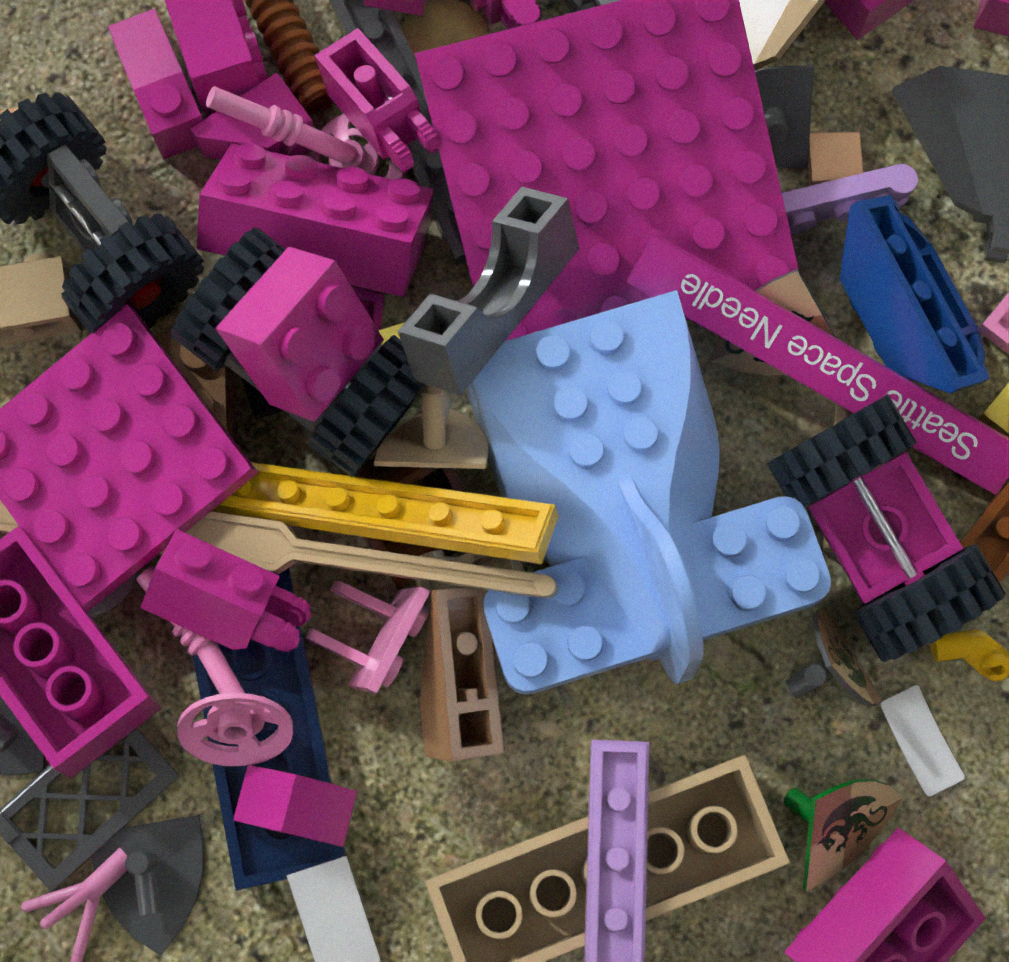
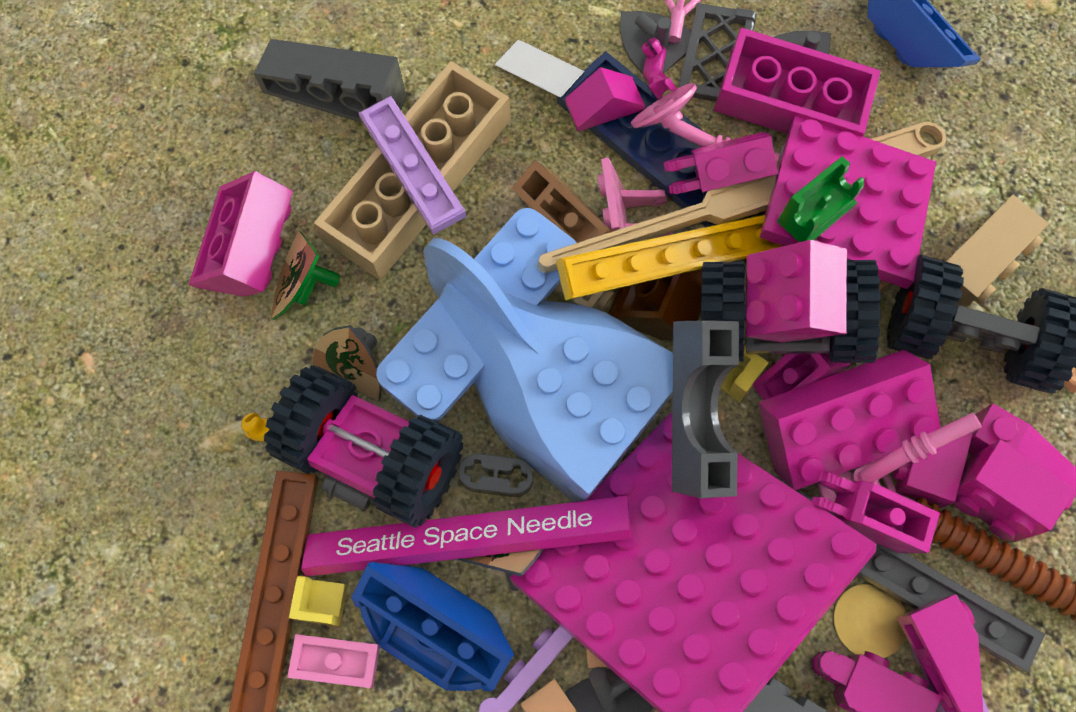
camera: 150 degrees right, 5 degrees down
tan shield [374,385,489,469] -> none
white sticker [881,685,965,797] -> none
none -> dark grey beam [458,454,534,497]
none -> dark pink arm [641,38,676,100]
none -> green hinge [777,156,864,242]

